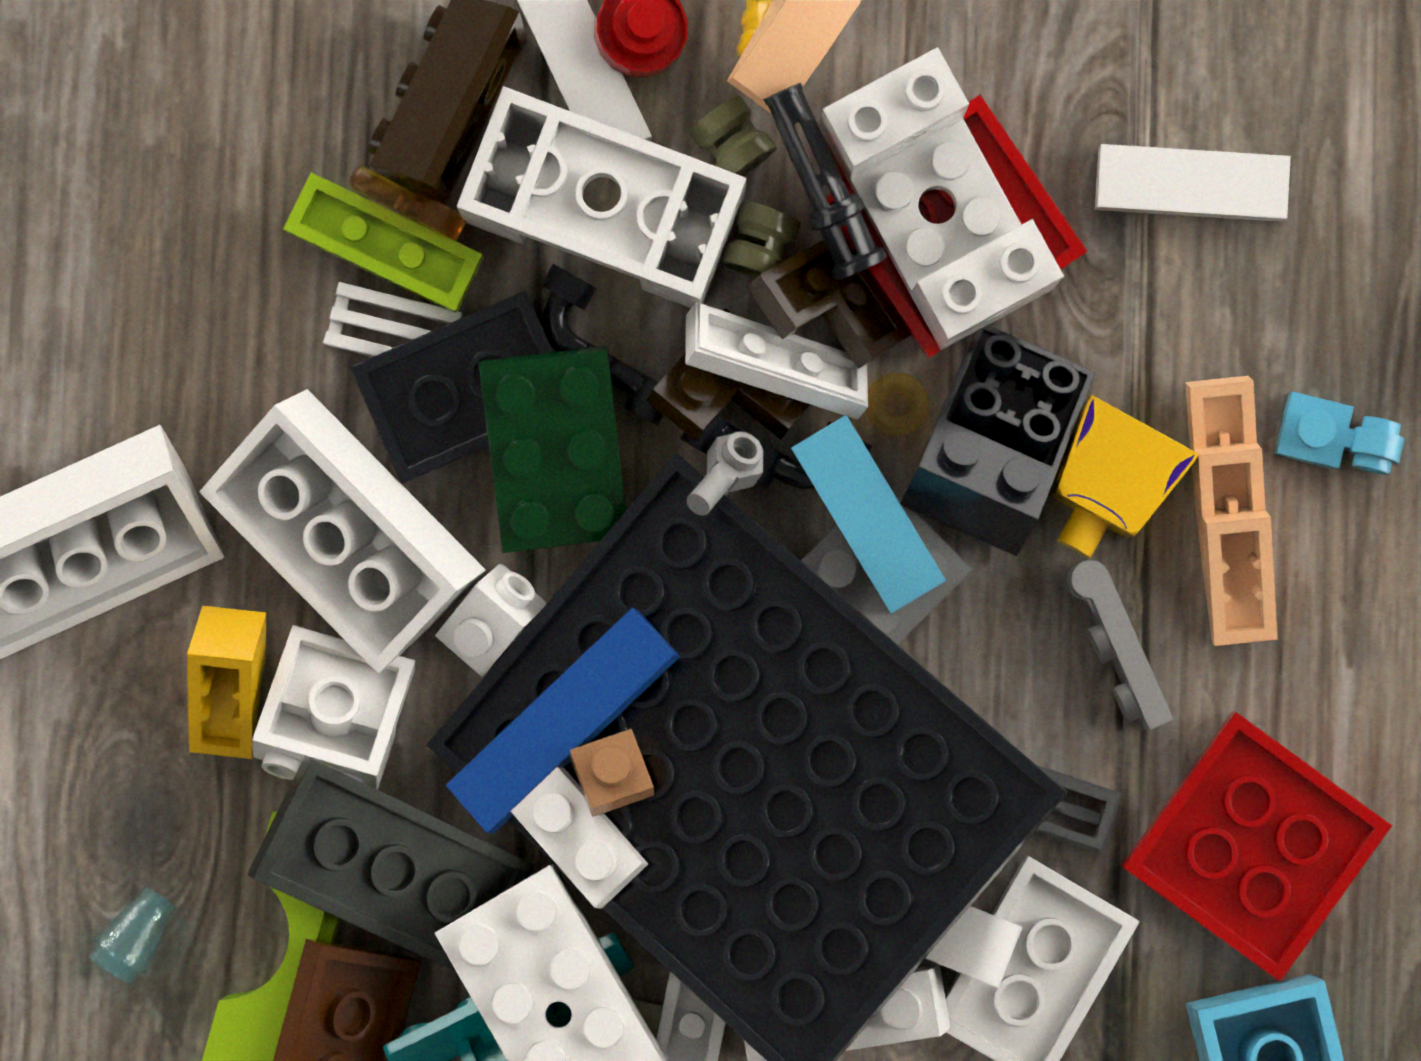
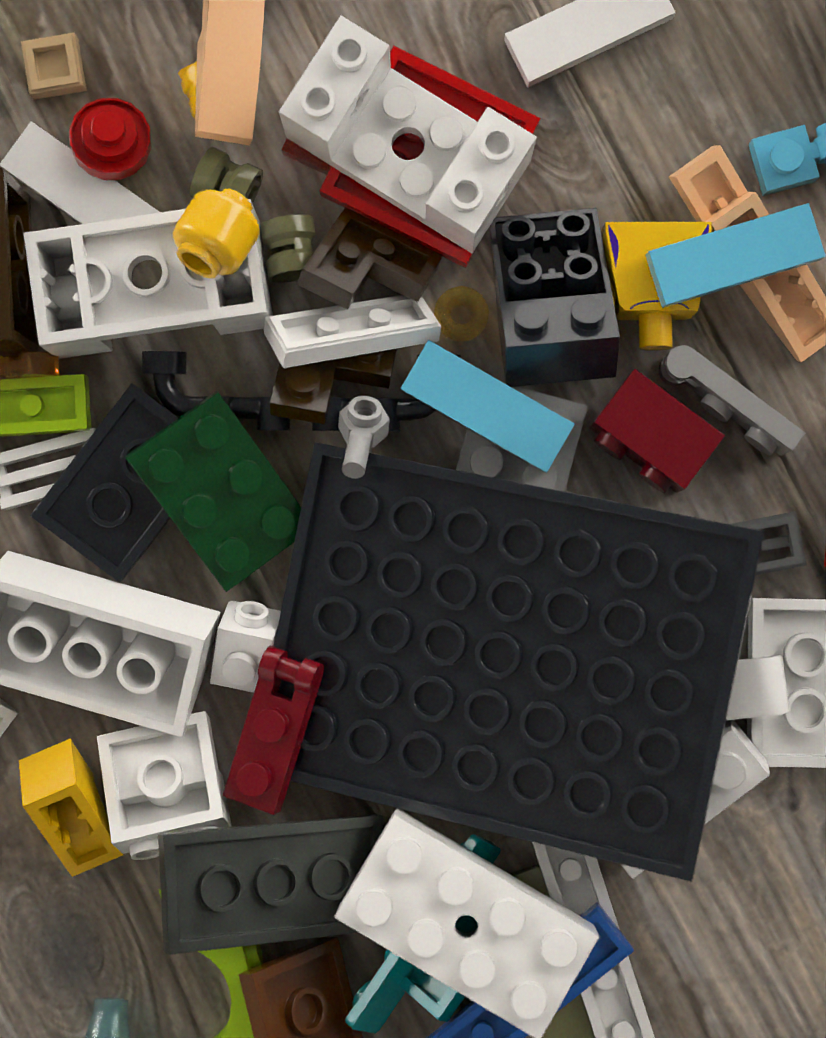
camera: 25 degrees left, 0 degrees up
blue tile [446,607,680,834] -> none
white plate [511,767,648,909] -> none
medium nougat plate [570,729,654,817] -> none
black pin [763,82,887,280] -> none
none -> yellow head [172,188,260,279]
none -> dark red plate [222,646,324,815]
none -> dark red brick [589,369,725,493]
none -> medium azure tile [645,203,826,308]

